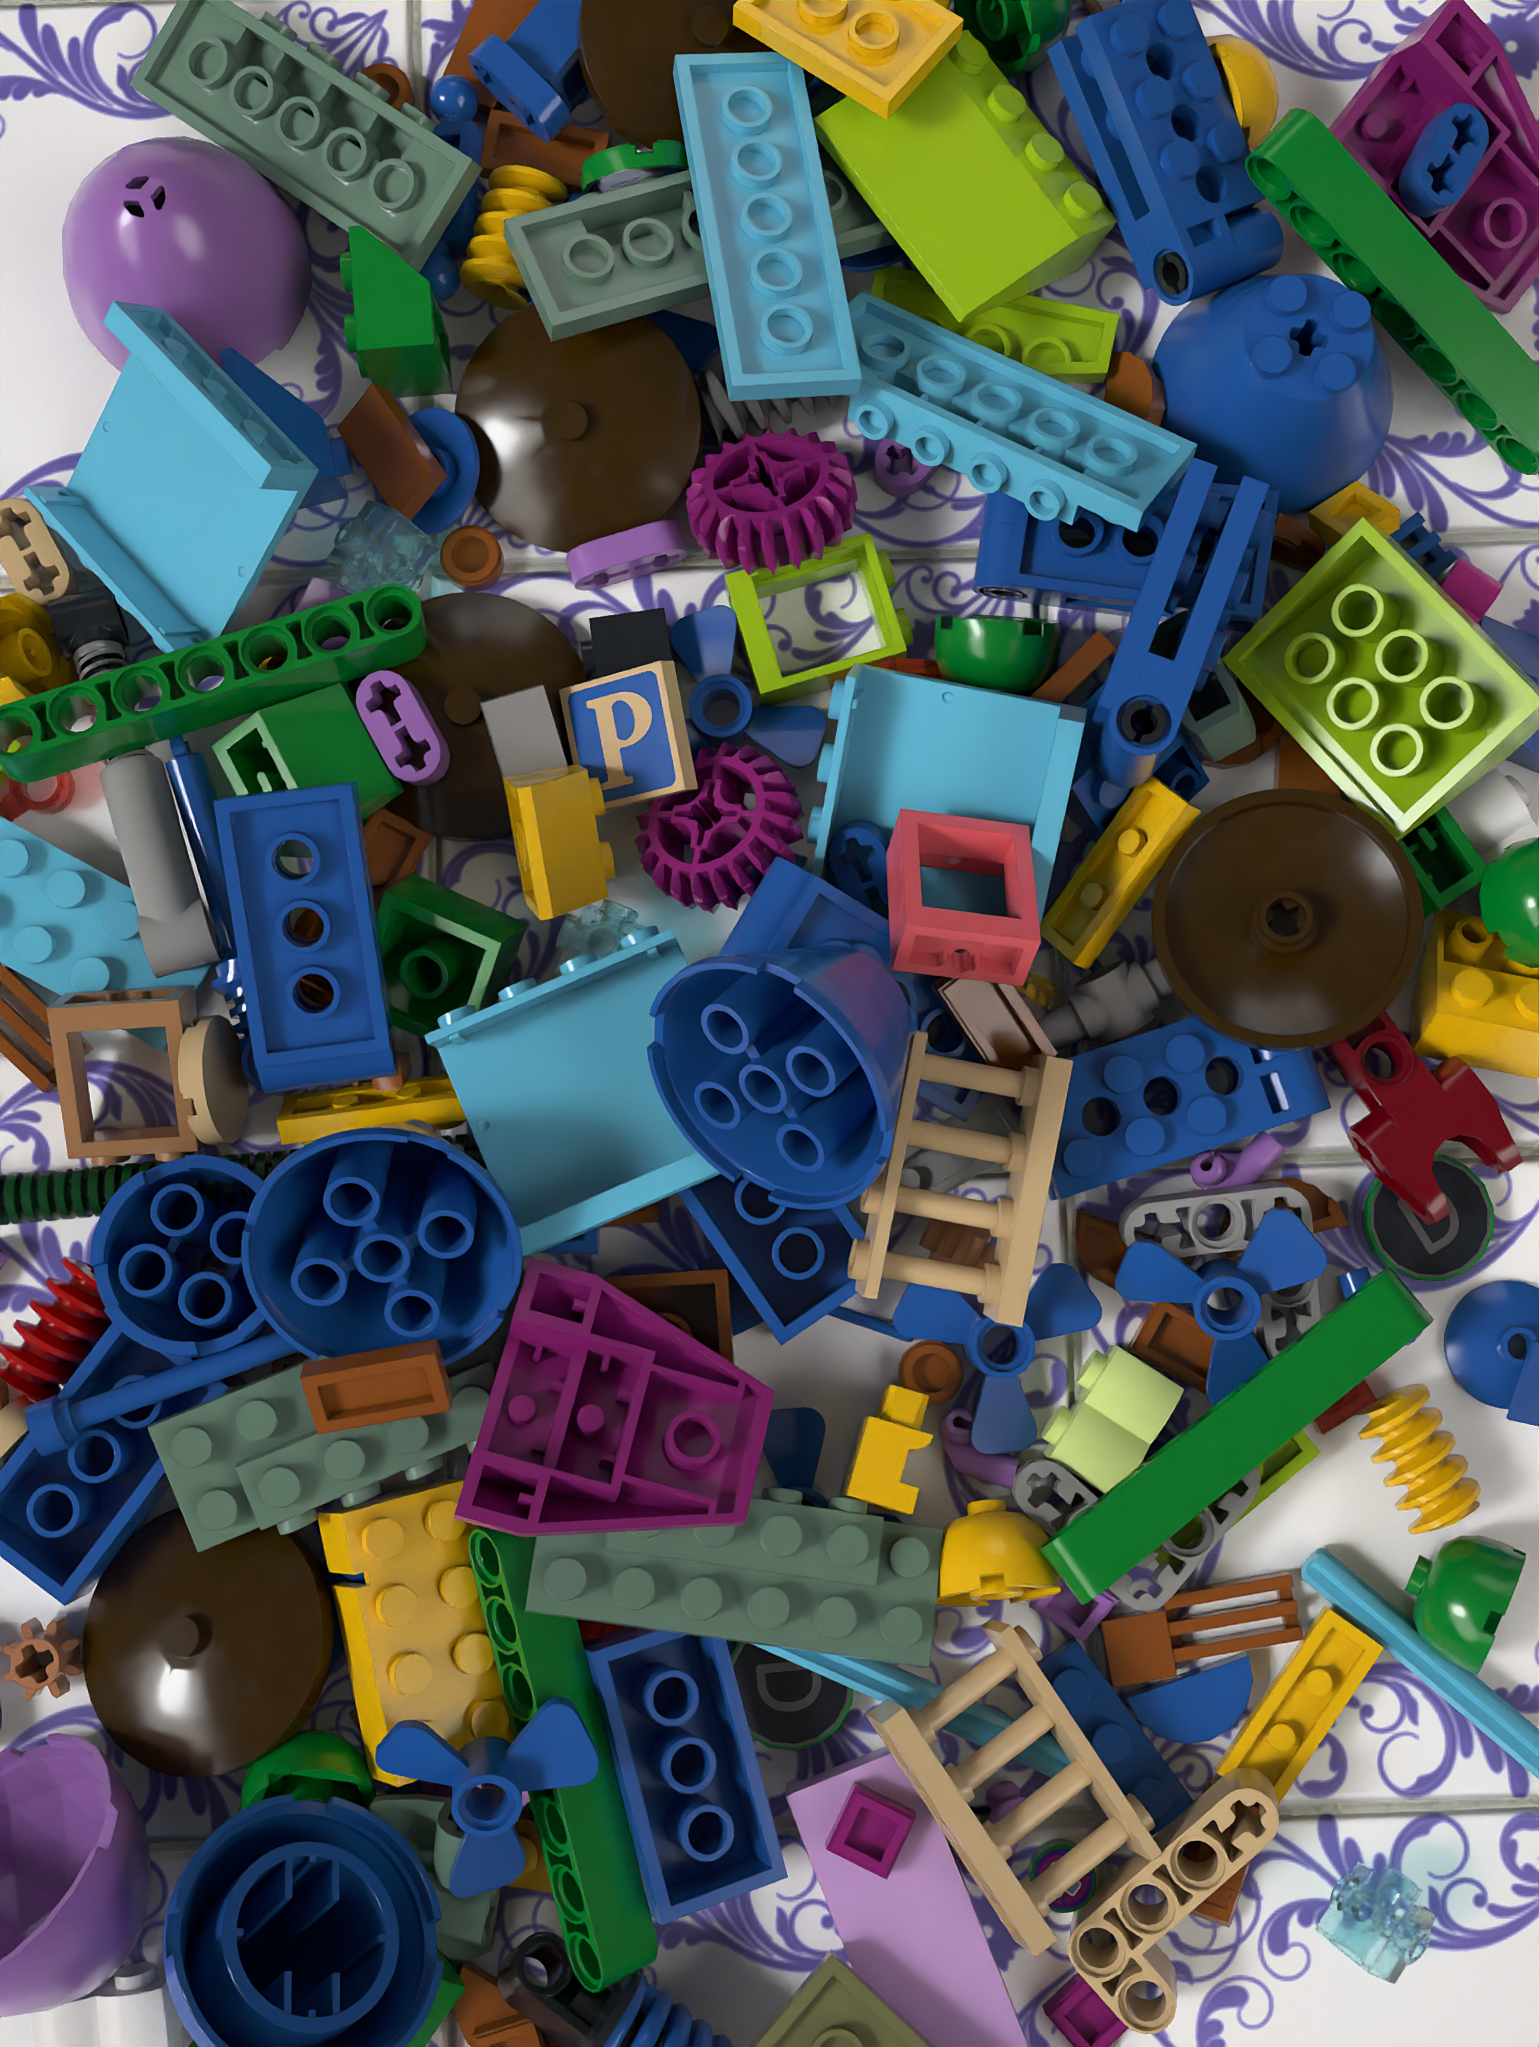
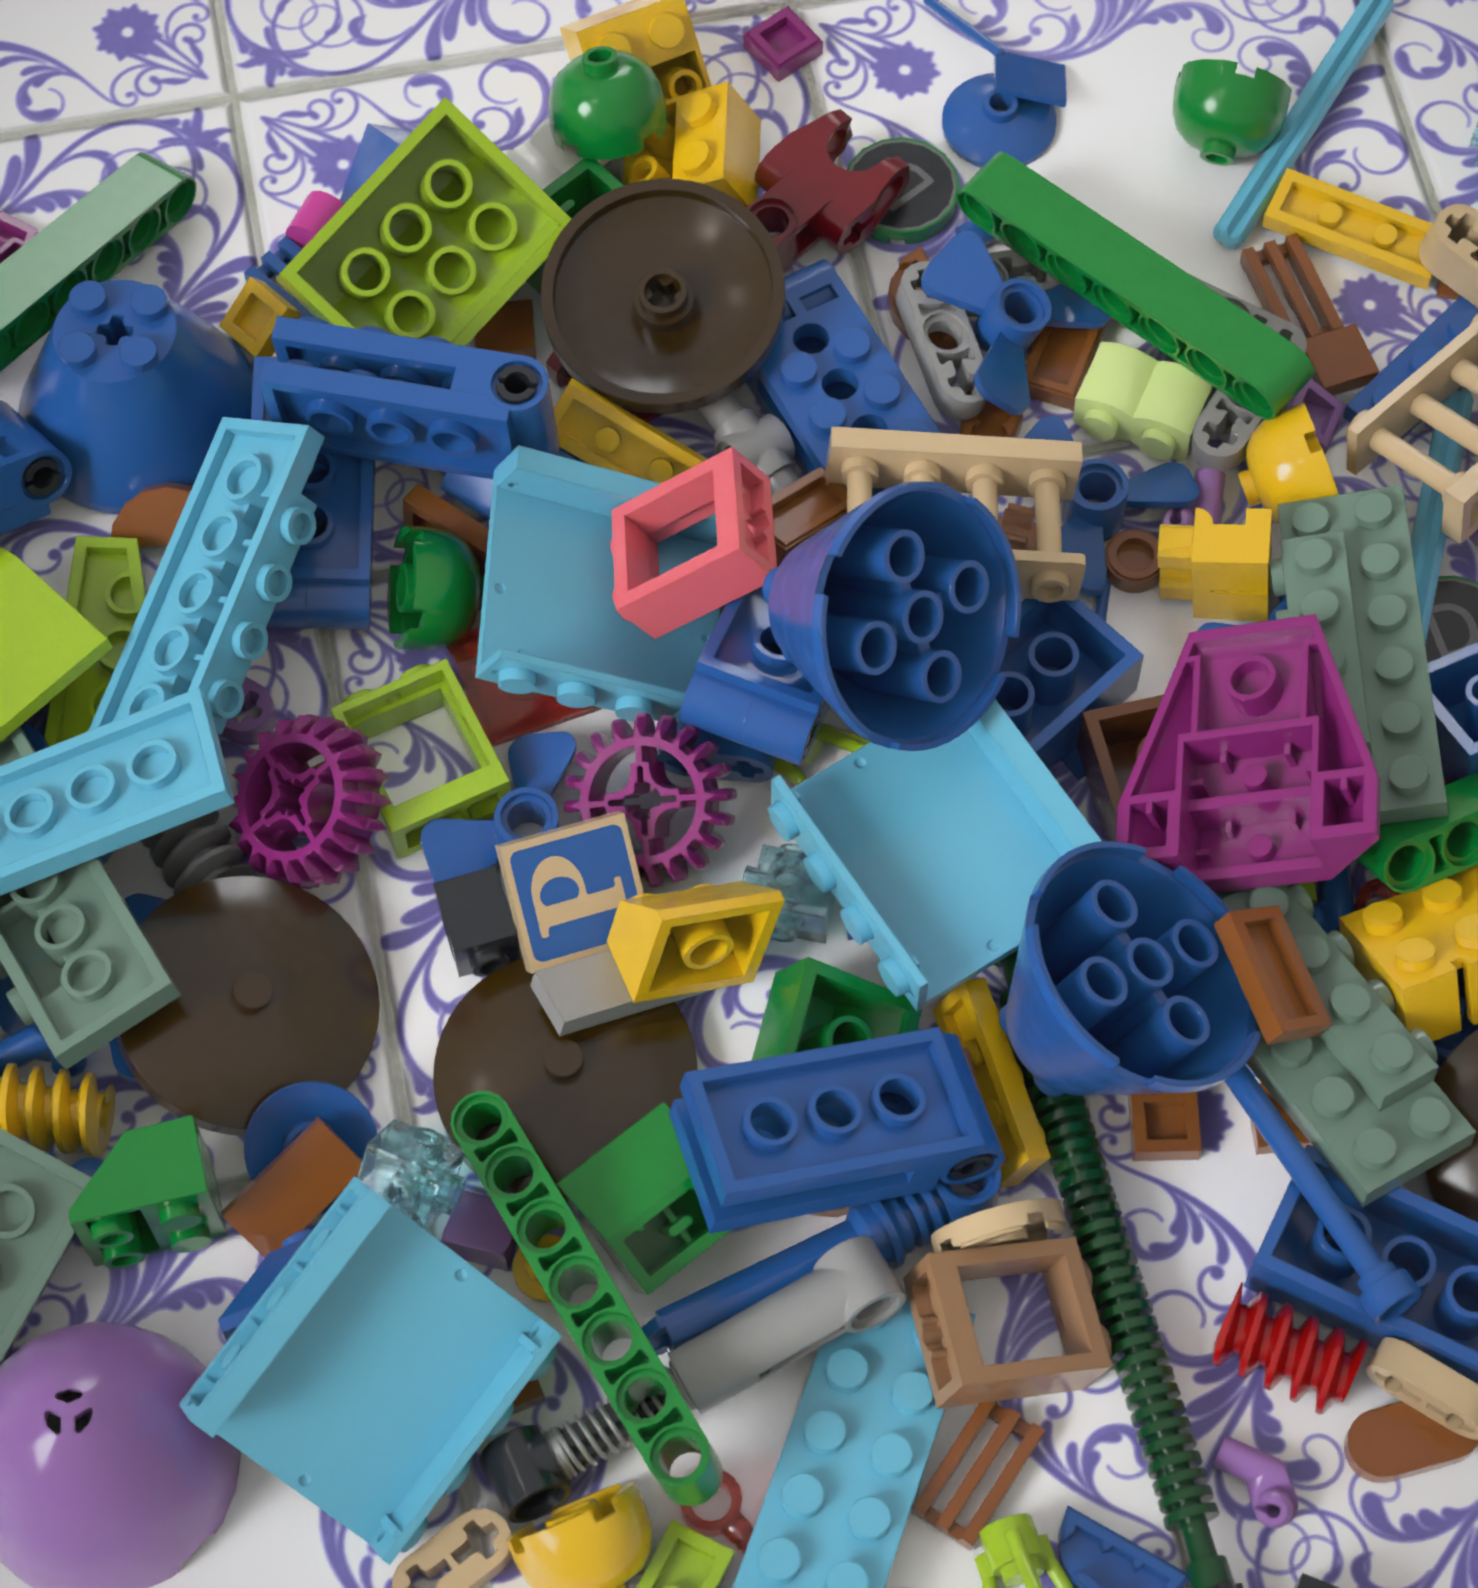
camera: 100 degrees left, 20 degrees down
blue cylinder [90,1155,271,1358] -> none
medium lavender beam [356,670,450,787] -> none
dark orange tile [440,525,504,592] -> none
medium lavender beam [566,520,688,591] -> none
blue beam [828,819,890,916] -> none
blue tile [1123,1651,1253,1744] -> none
medium lavender arm [1190,1131,1286,1190] -> none
yellow piece [1355,1384,1481,1535] -> none

